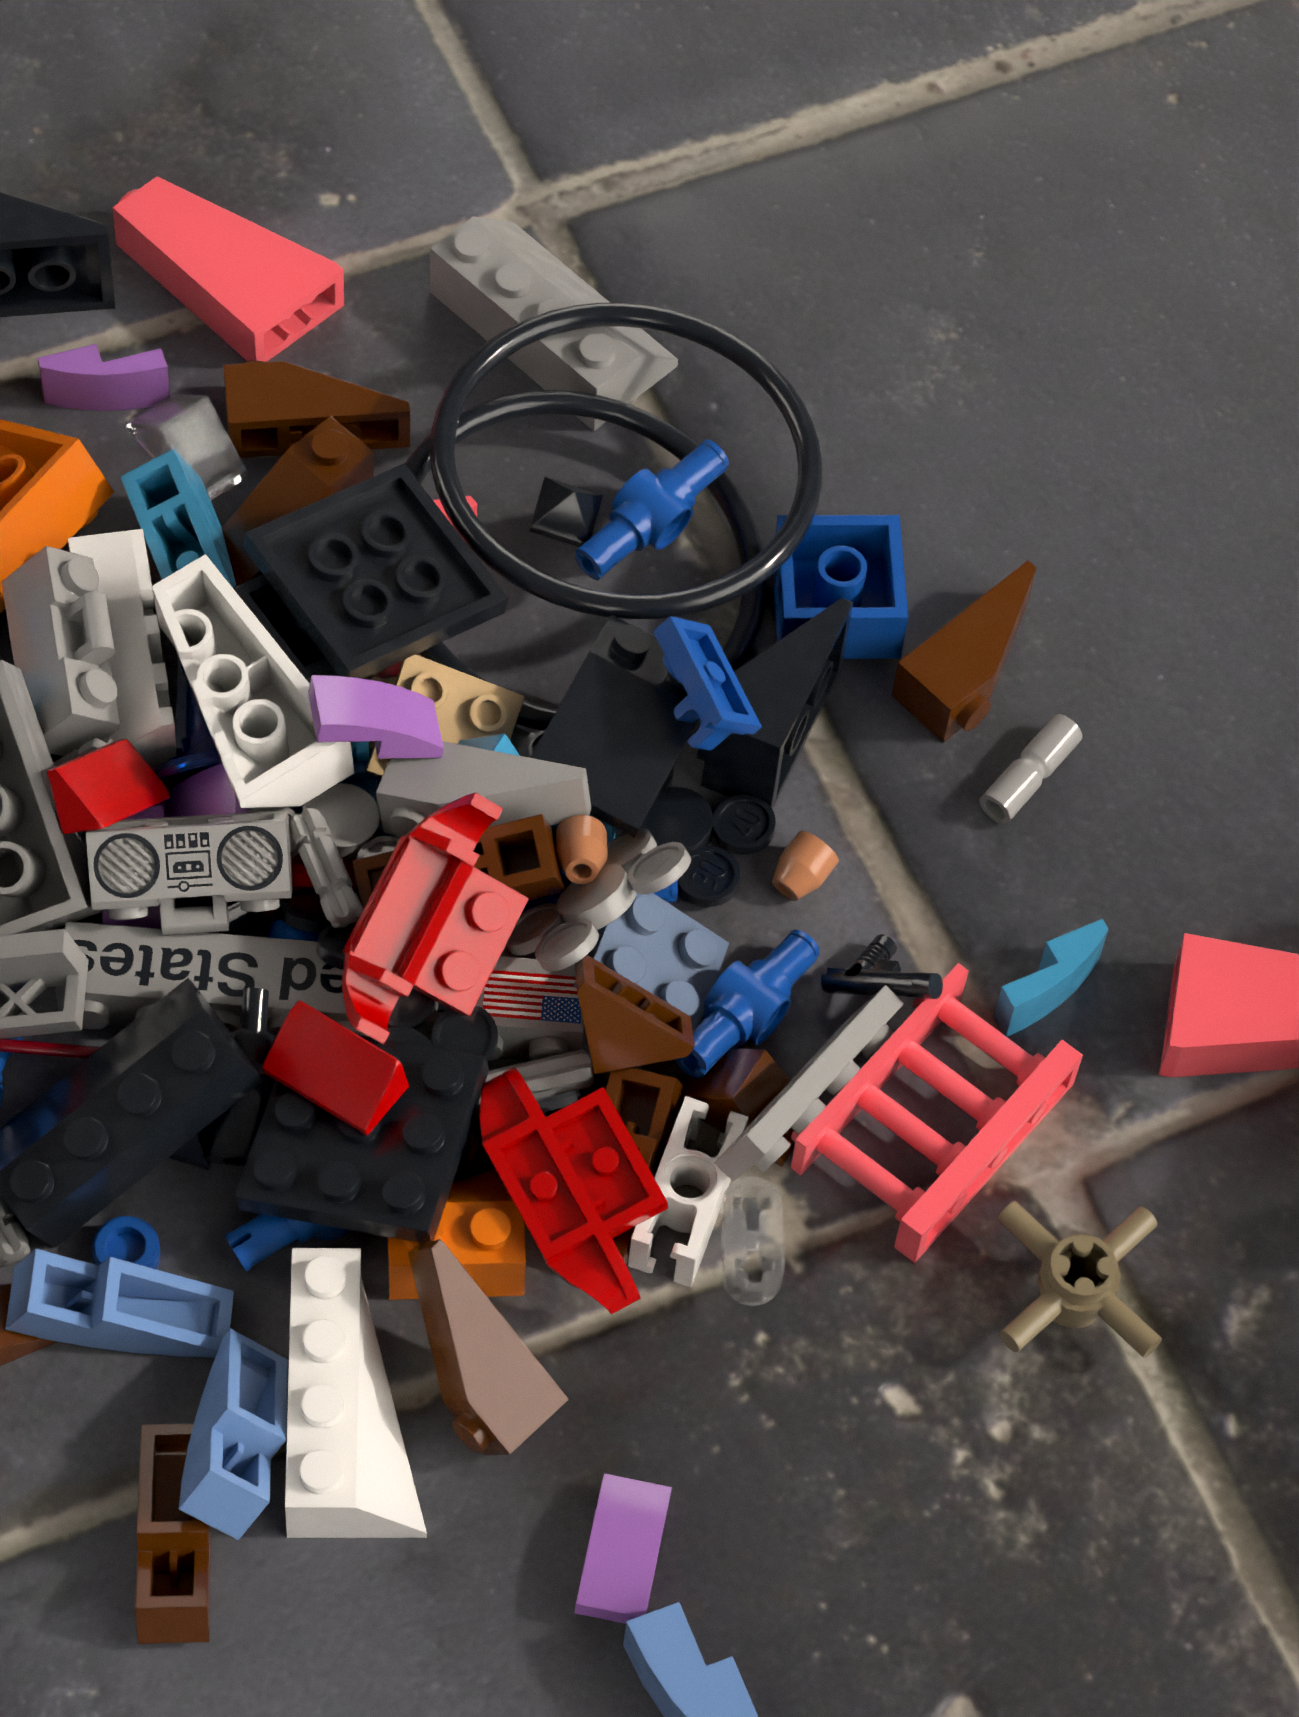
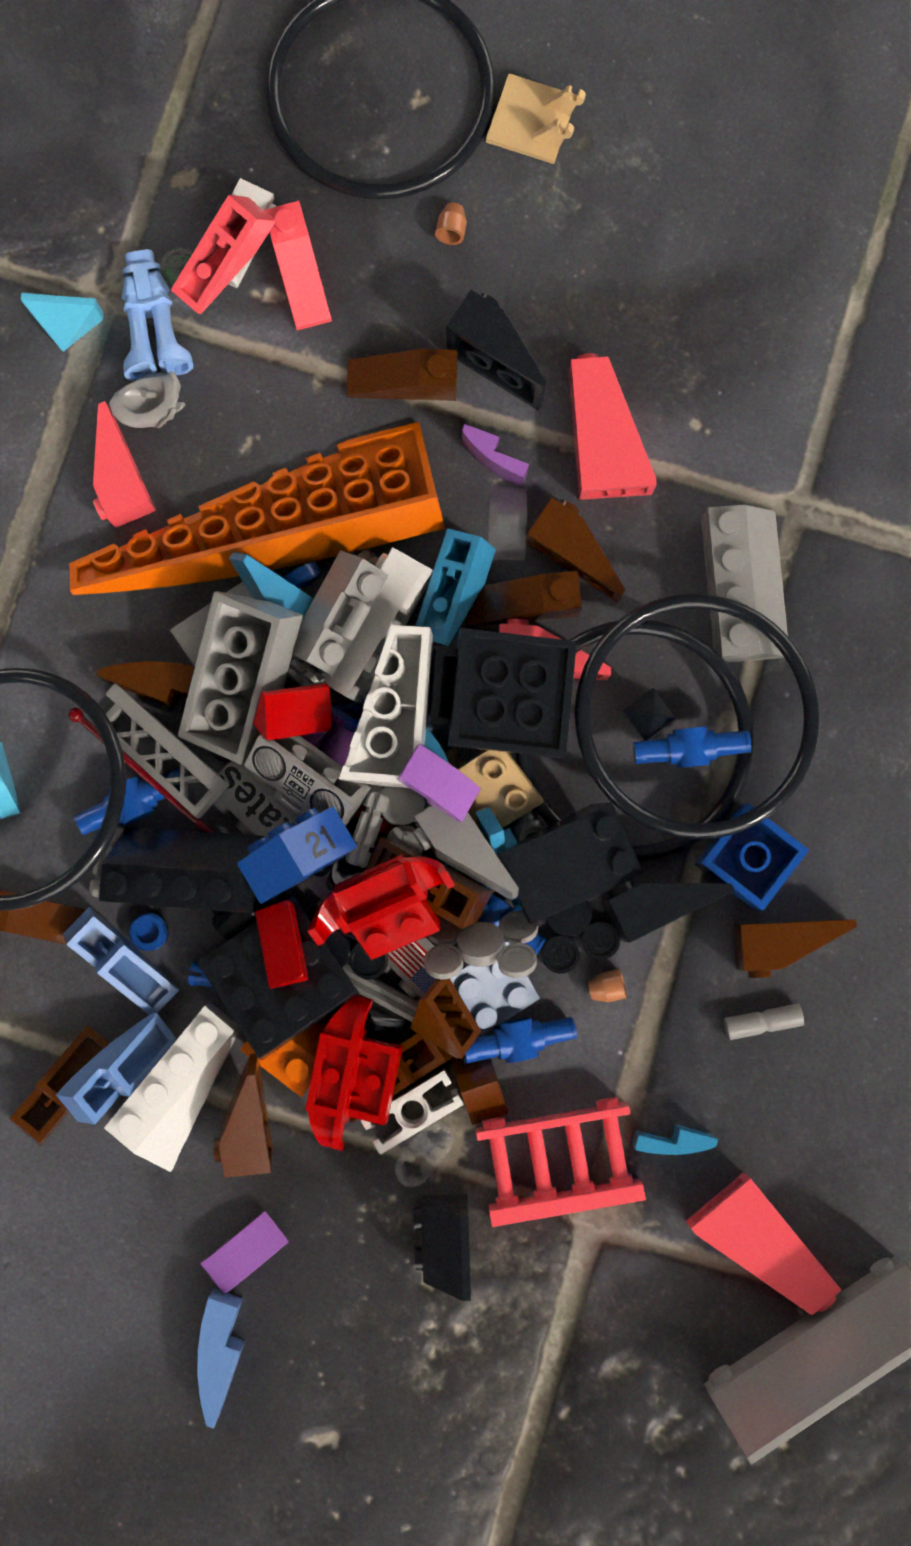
camera: 45 degrees right, 25 degrees up
nougat hose [555,815,608,884] -> none
blue plate [653,616,762,751] -> none
light grey plate [714,985,904,1182] -> none
black hose [821,934,943,999] -> none
dark tan bar [997,1201,1162,1358] -> none
none -> blue brick [237,806,357,904]
none -> black slope [414,1194,471,1301]

